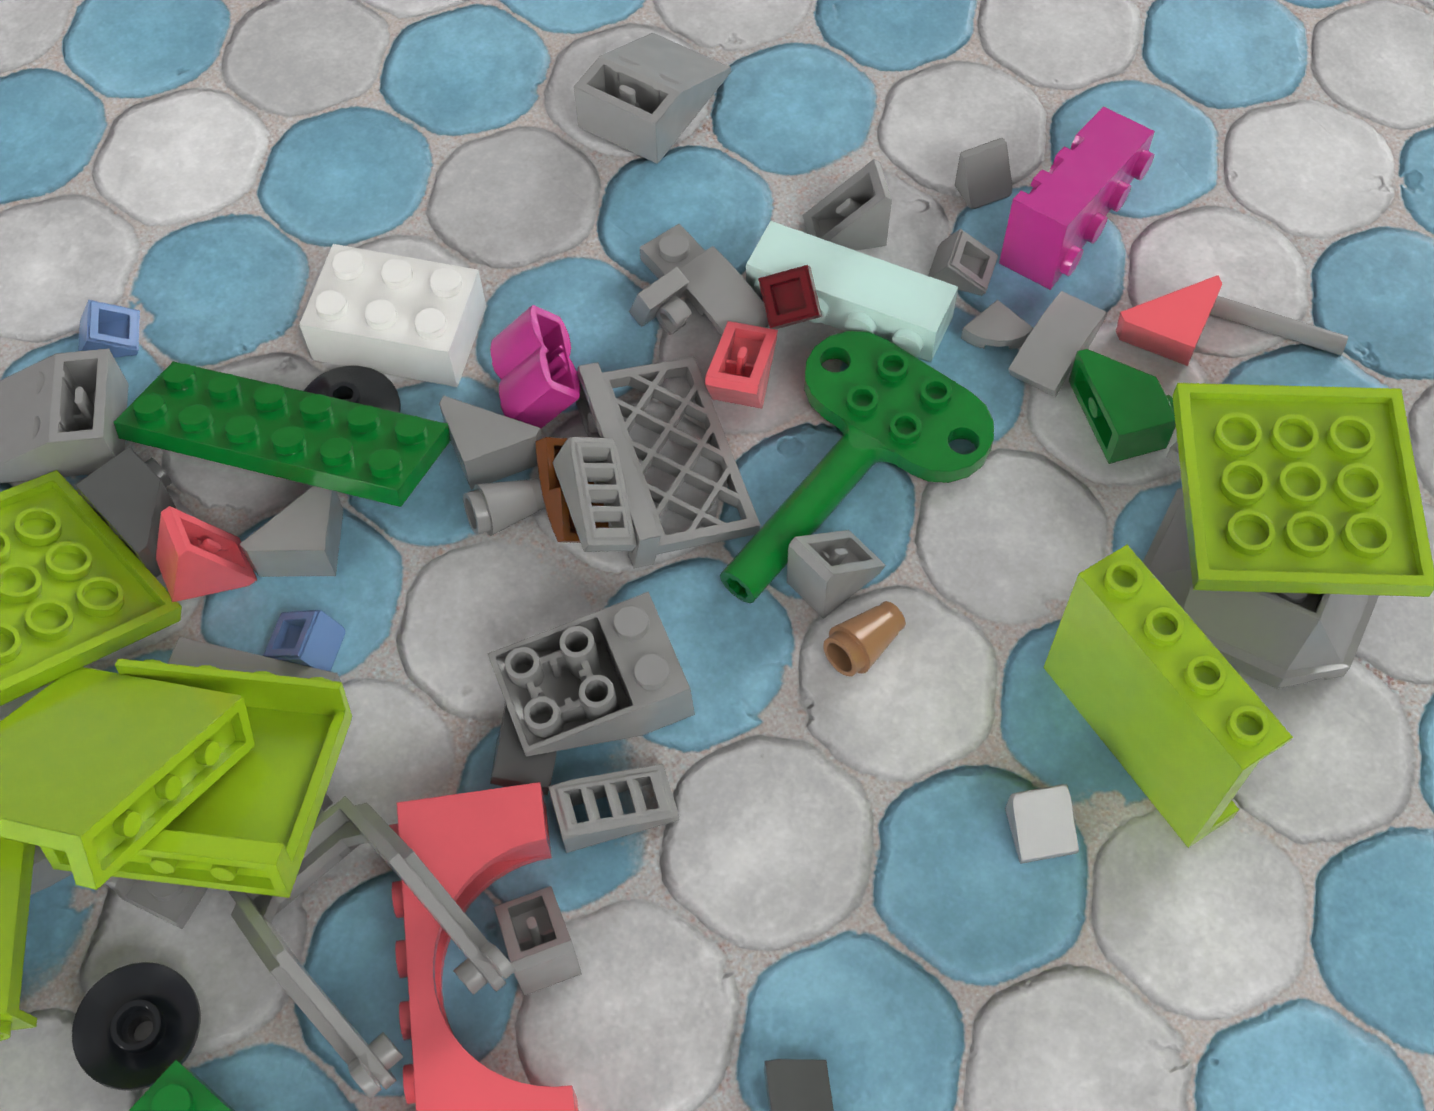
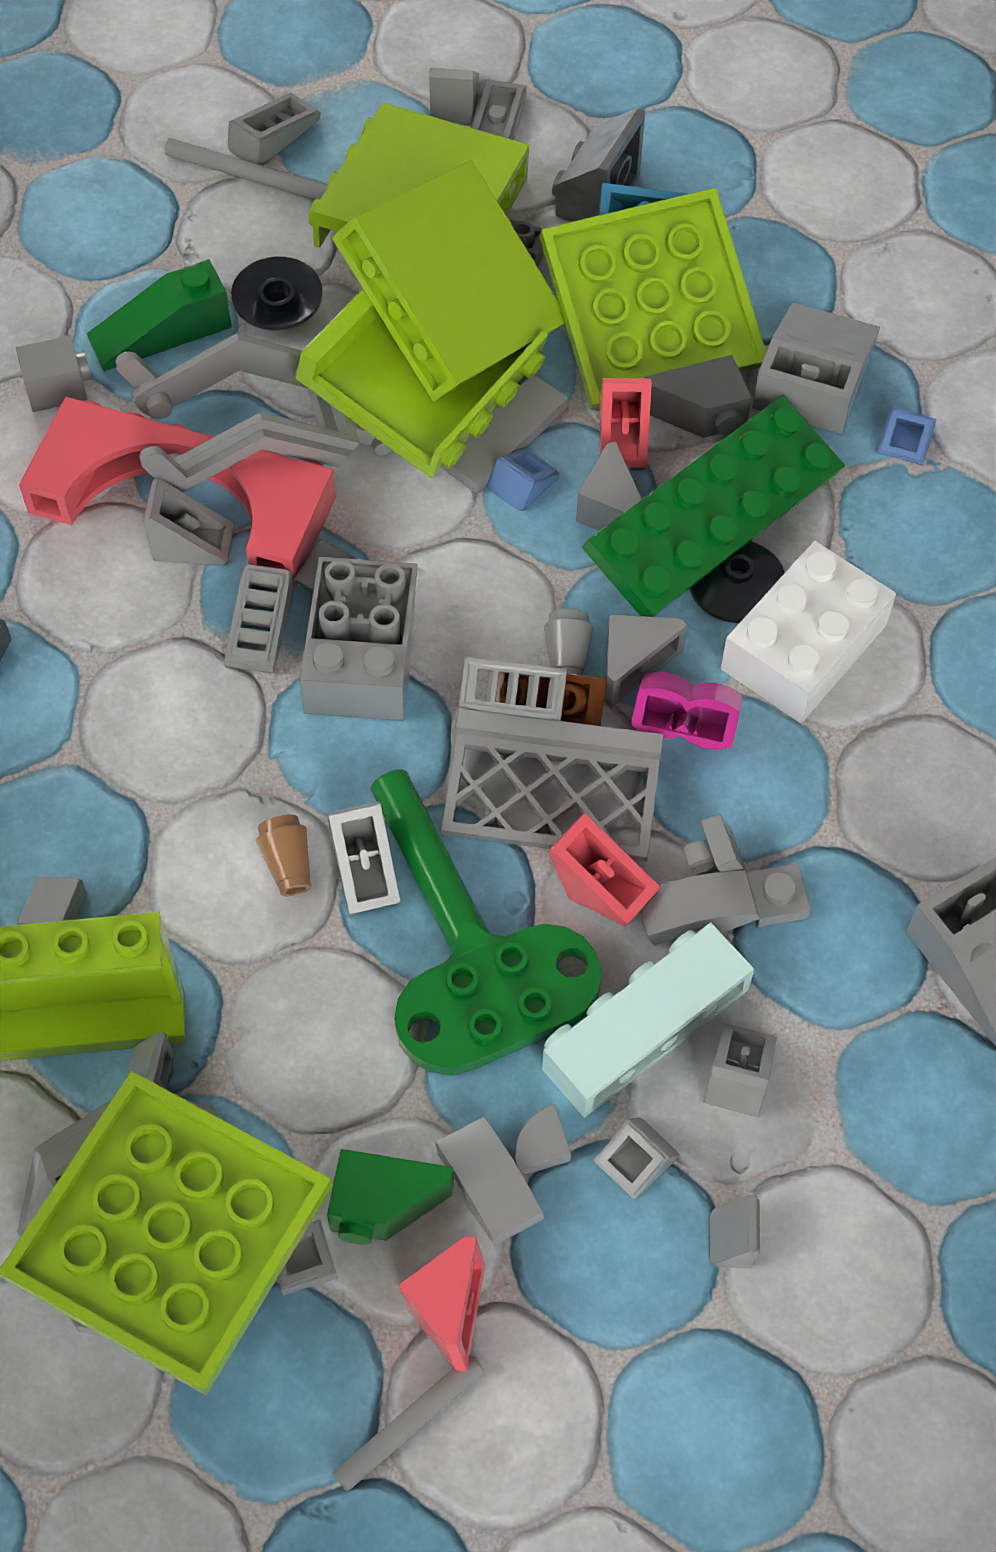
camera: 115 degrees right, 0 degrees up
dark red tile [758,265,822,329] -> none
dark pink wedge [999,106,1155,290] -> none

